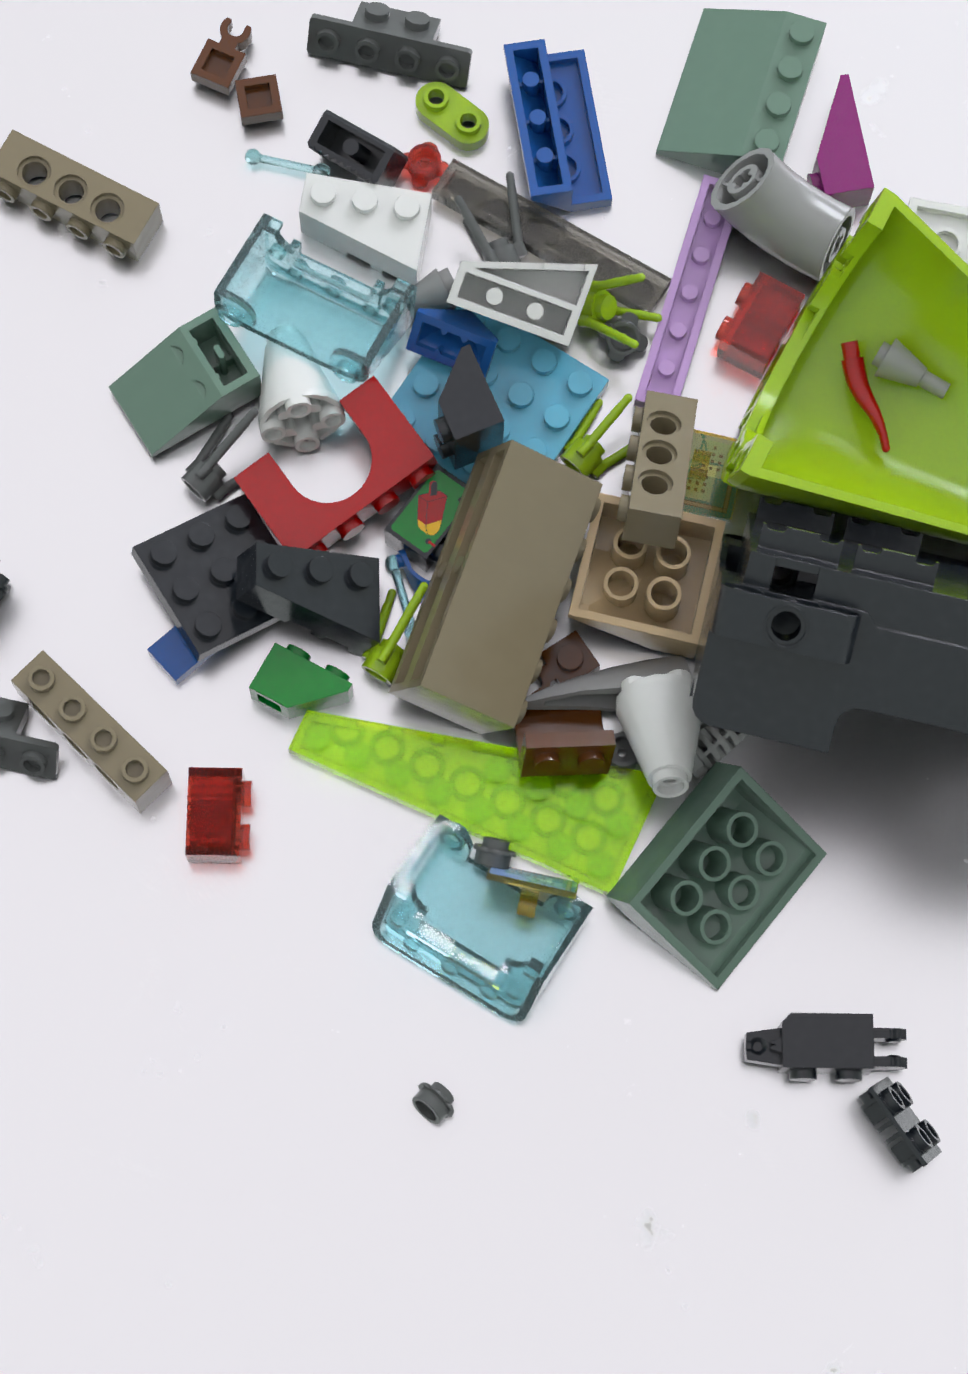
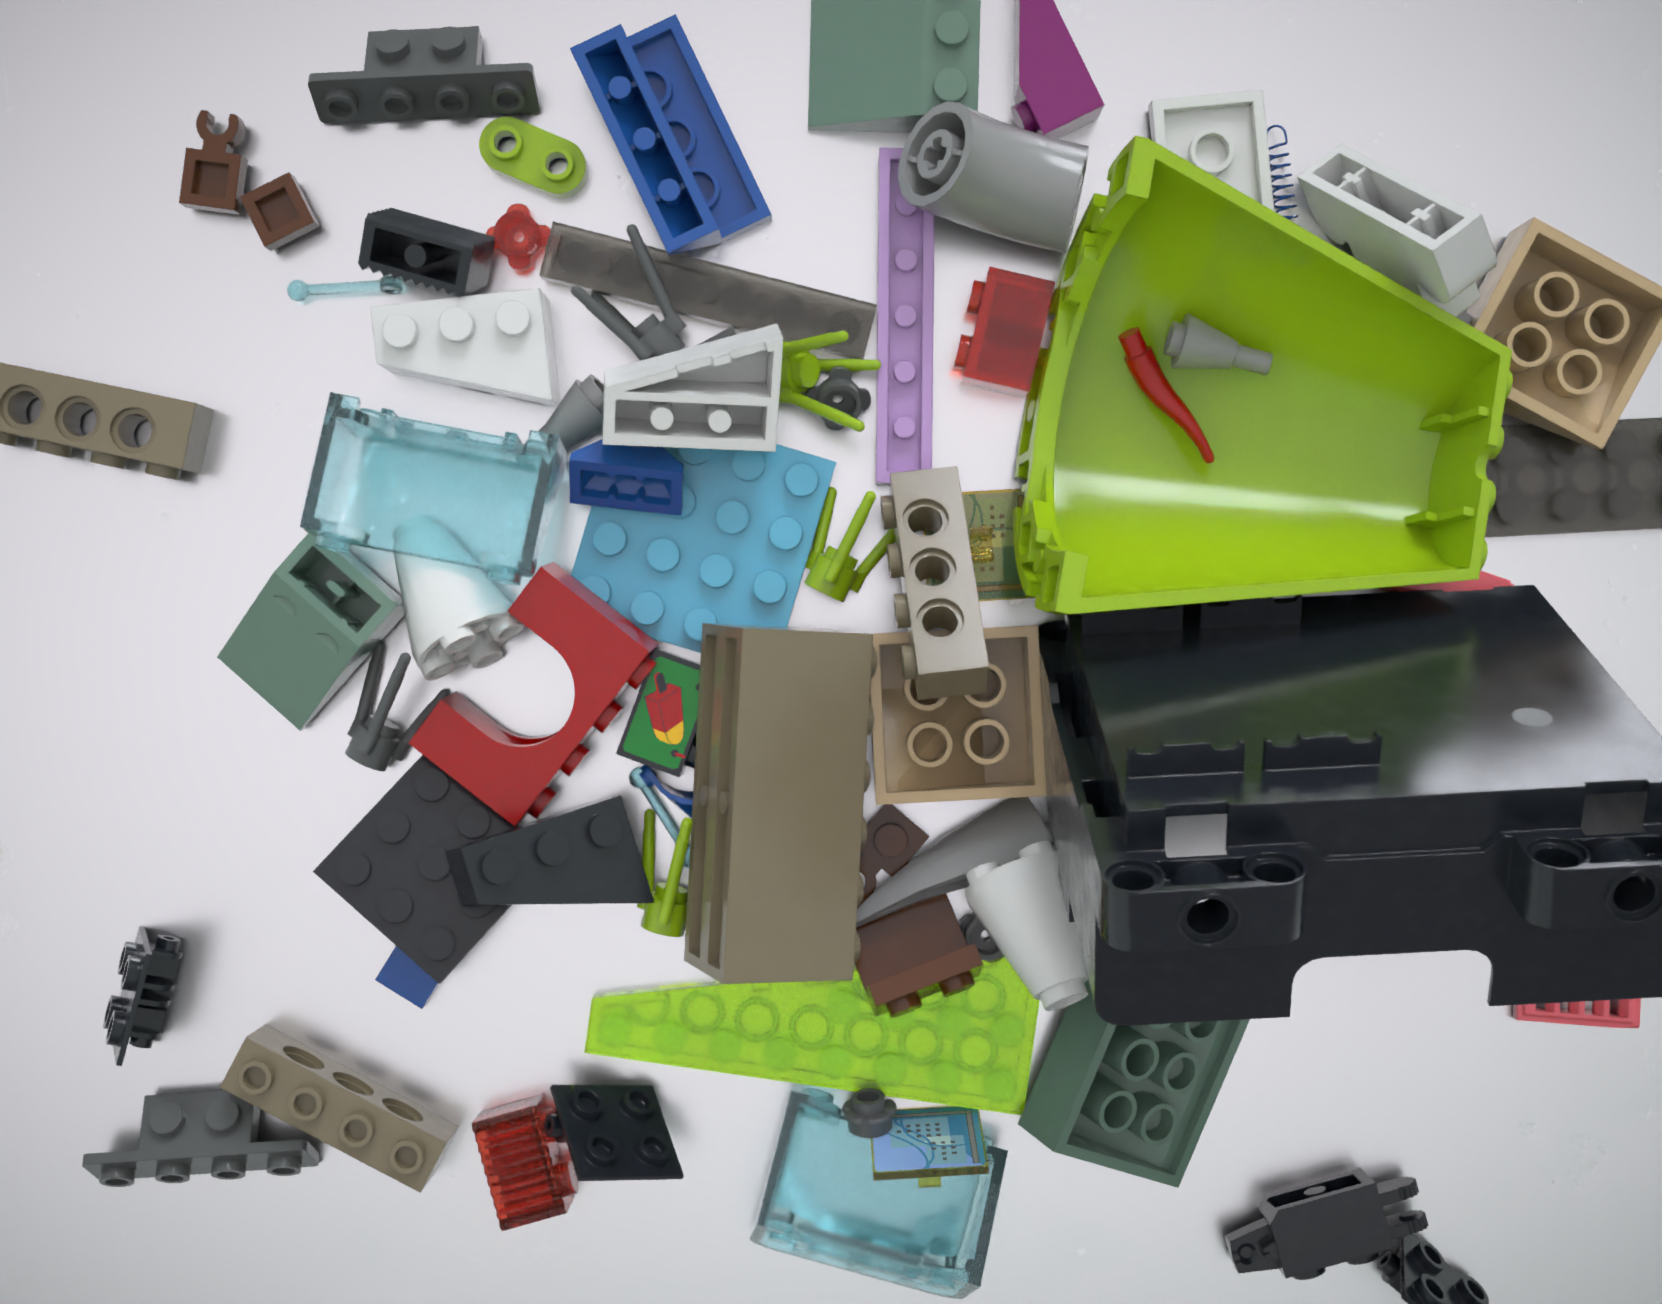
camera: 10 degrees left, 15 degrees up
green slope [249,643,354,719] -> none
black slope [433,344,504,470] -> none
none -> black hinge [544,1085,684,1181]

